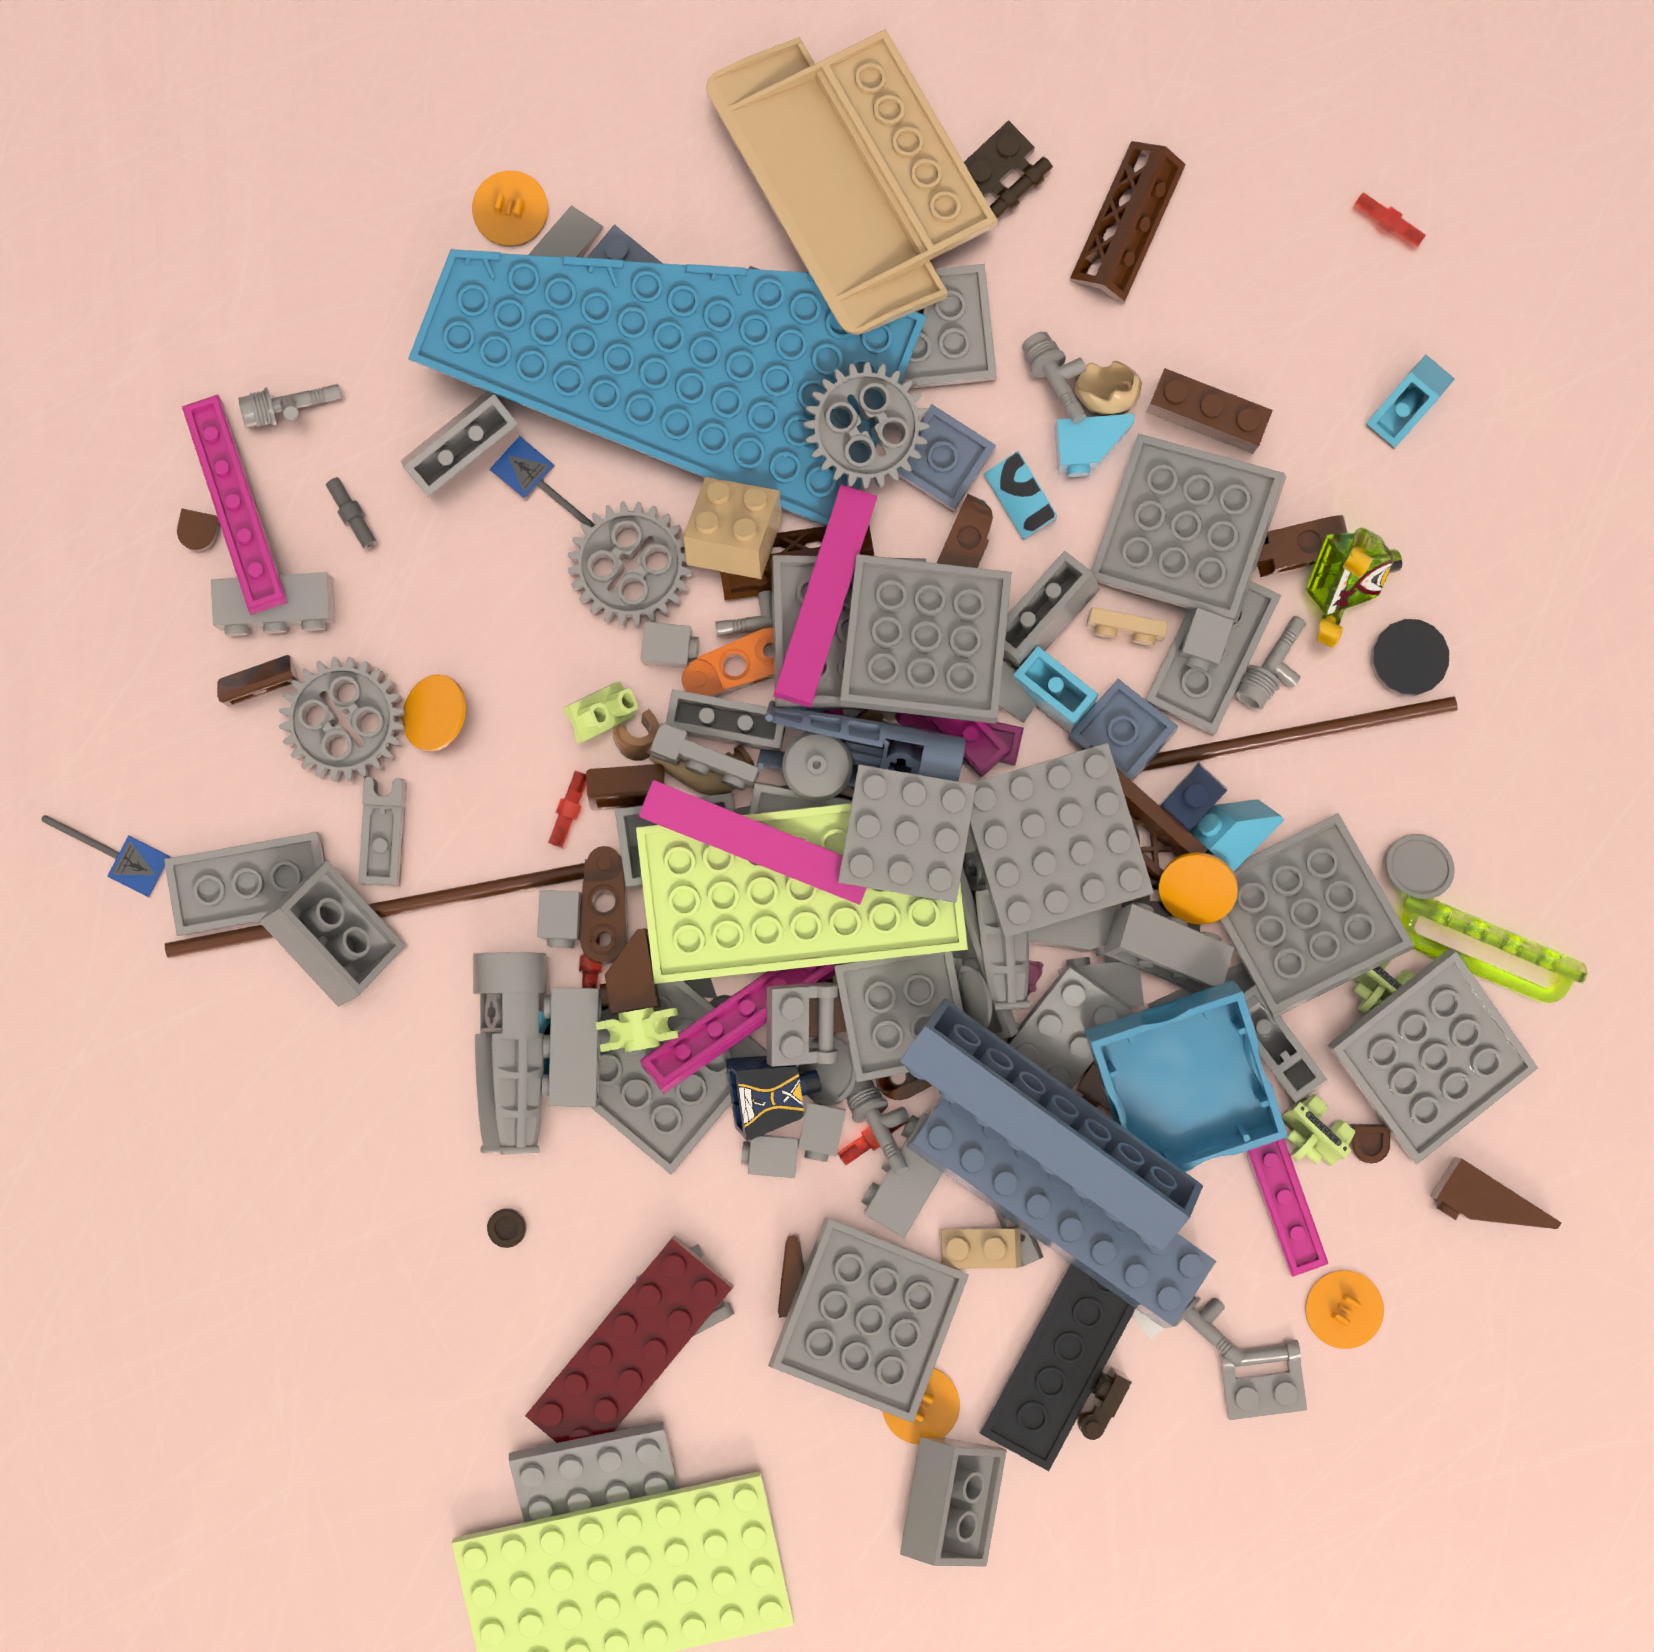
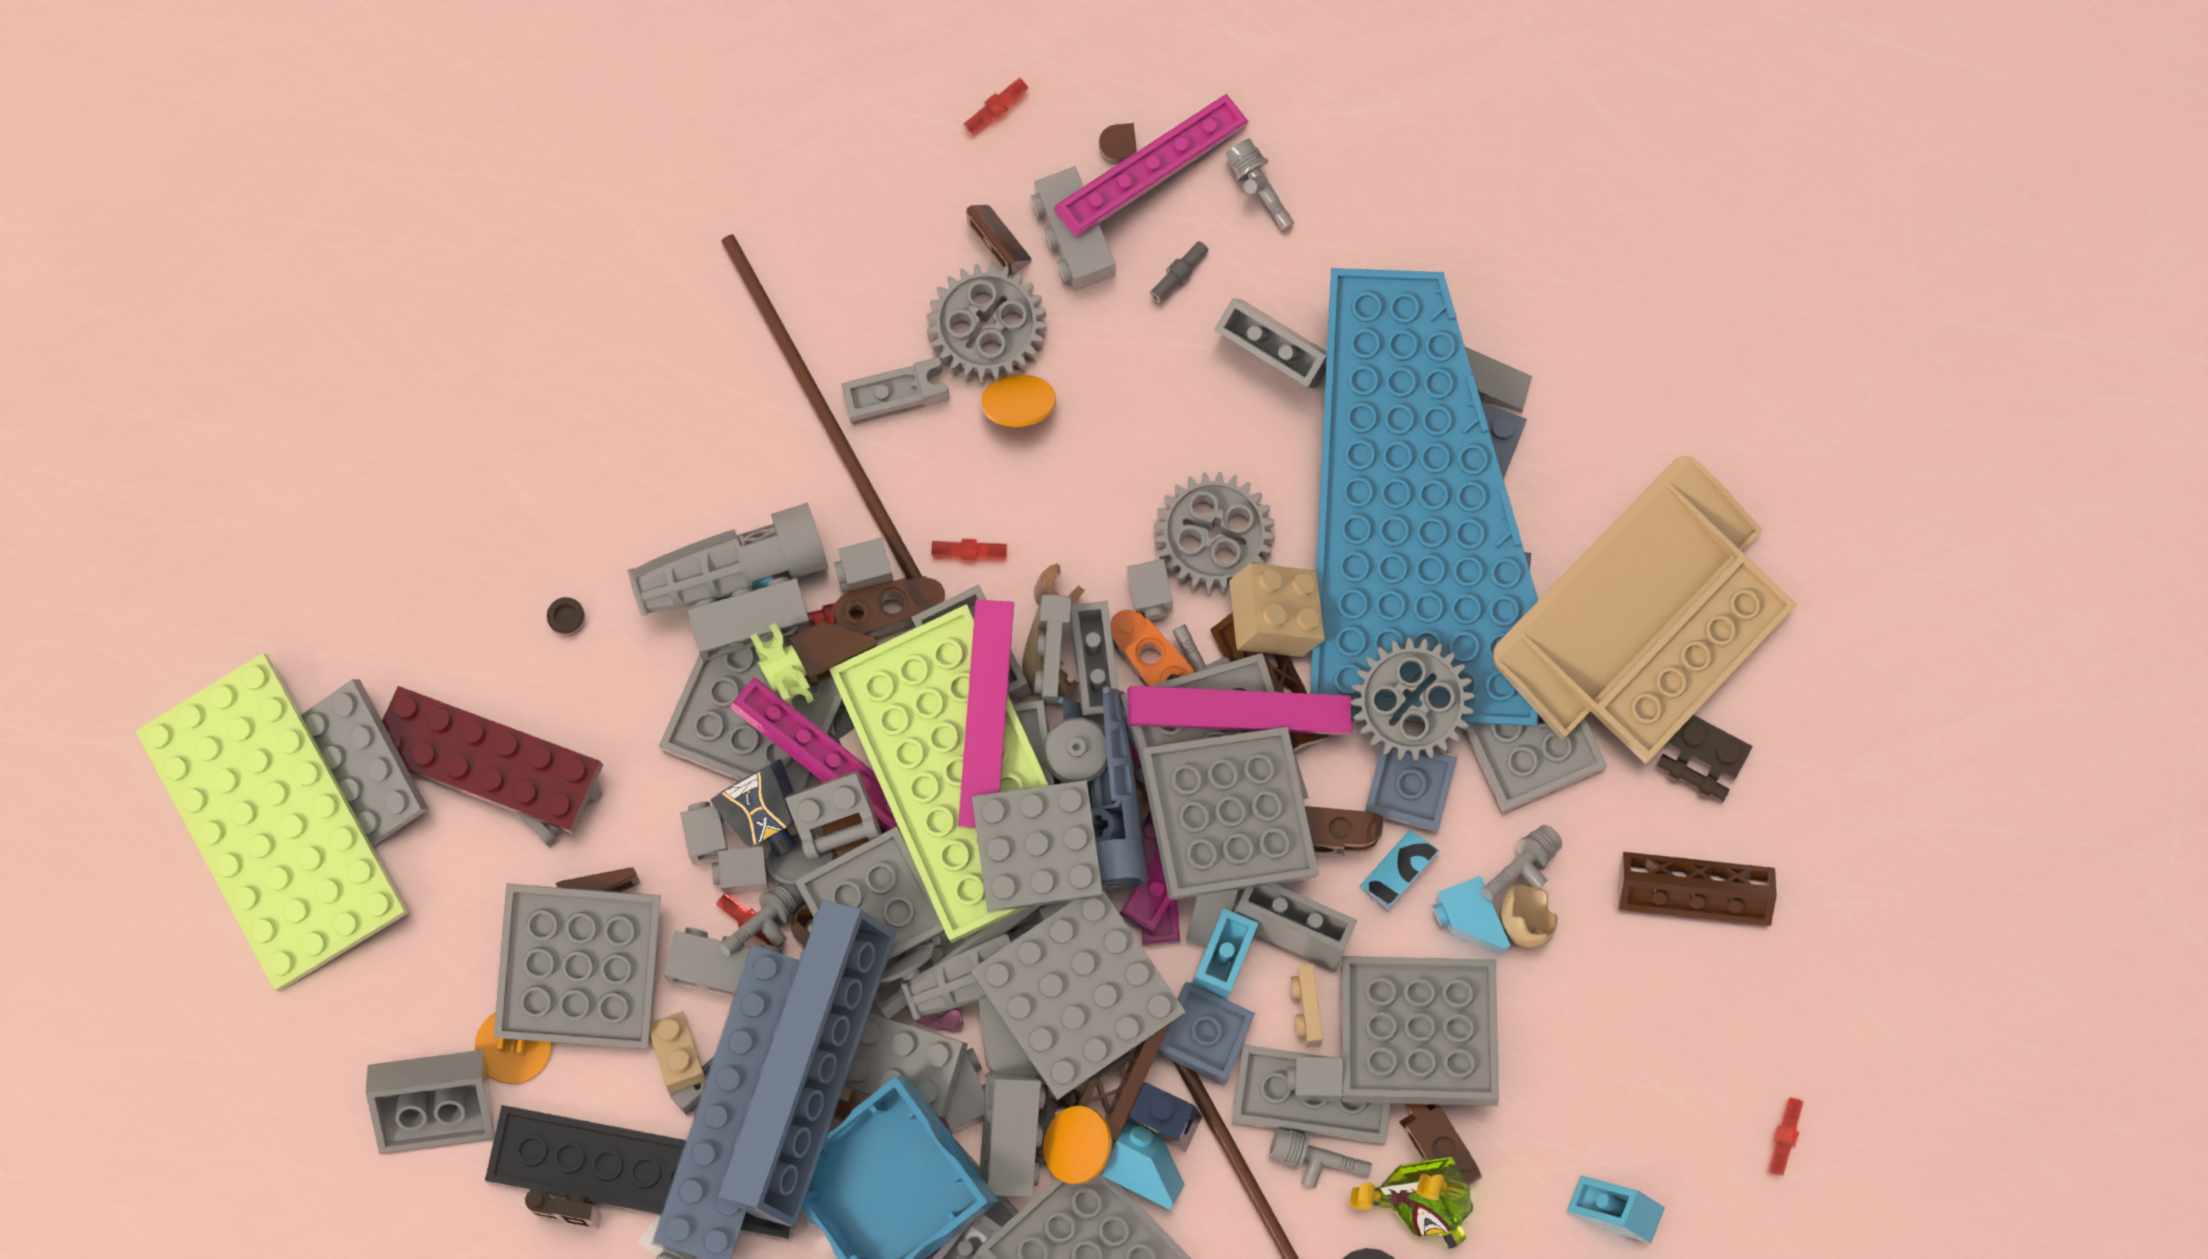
camera: 70 degrees right, 10 degrees down
piece [41,815,170,898] -> none
light grey plate [164,832,324,936] -> none
light grey slope [259,860,406,1007] -> none
light orange piece [472,171,549,247] -> none
piece [490,436,595,527] -> none
yellowish green hips [562,681,638,743] -> none
reddish brown slope [586,764,666,810] -> none
reddish brown brick [1146,368,1273,454] -> none
none -> clear red bar [964,77,1028,135]

